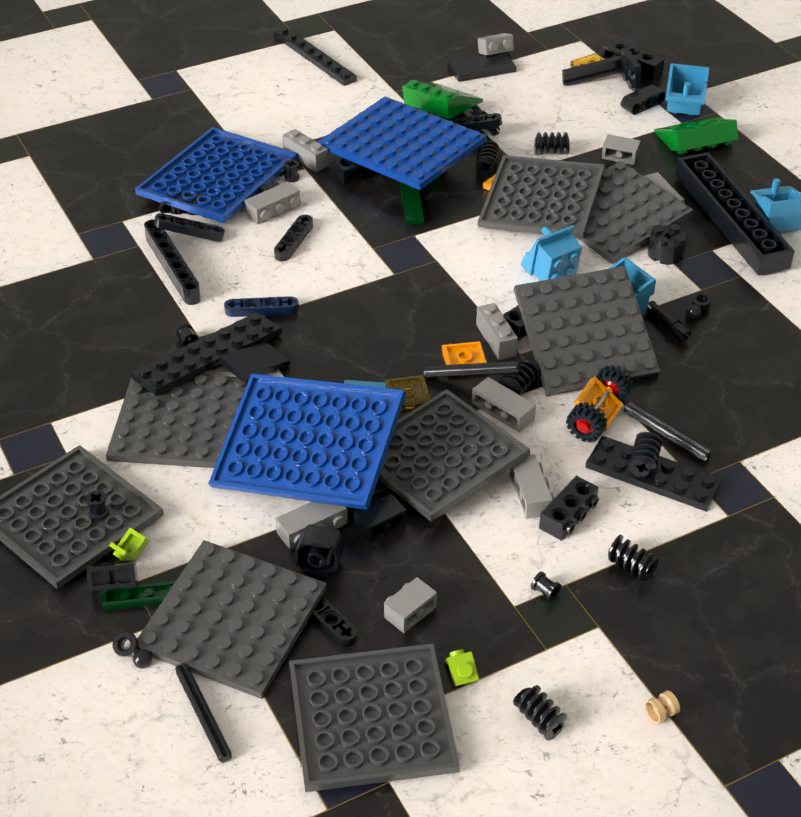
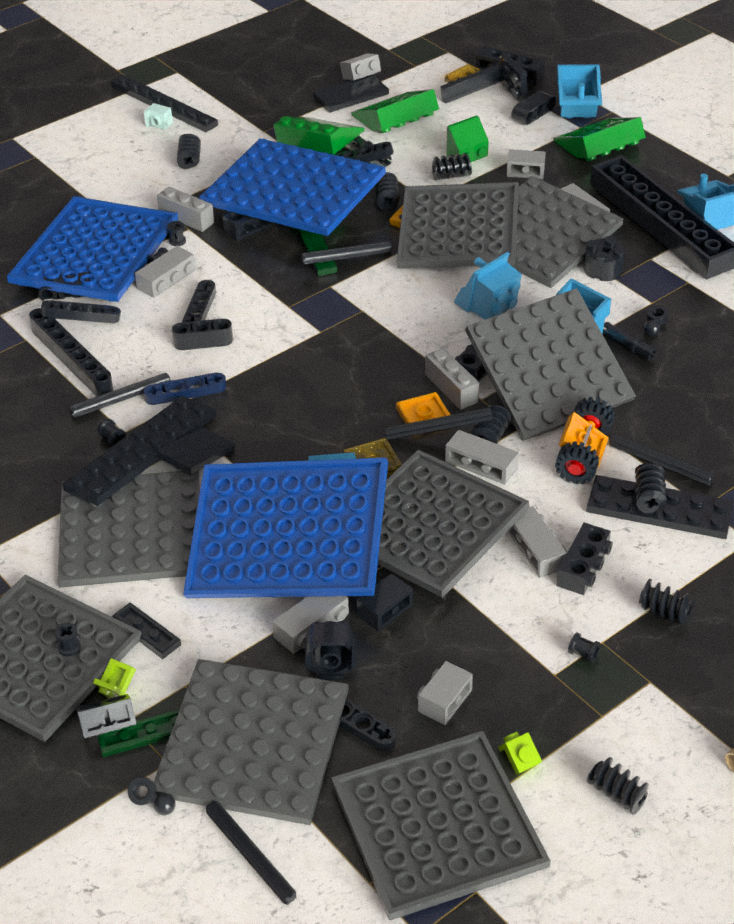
camera: 10 degrees left, 0 degrees up
none -> black axle [69,373,171,418]
none -> black tile [112,602,181,659]
none -> light aqua brick [144,103,173,130]
none -> black beam [172,318,233,350]
none -> black piece [177,134,201,169]
none -> black axle [301,241,393,265]
none -> green slope [351,89,439,133]
none -> slope [446,115,489,162]

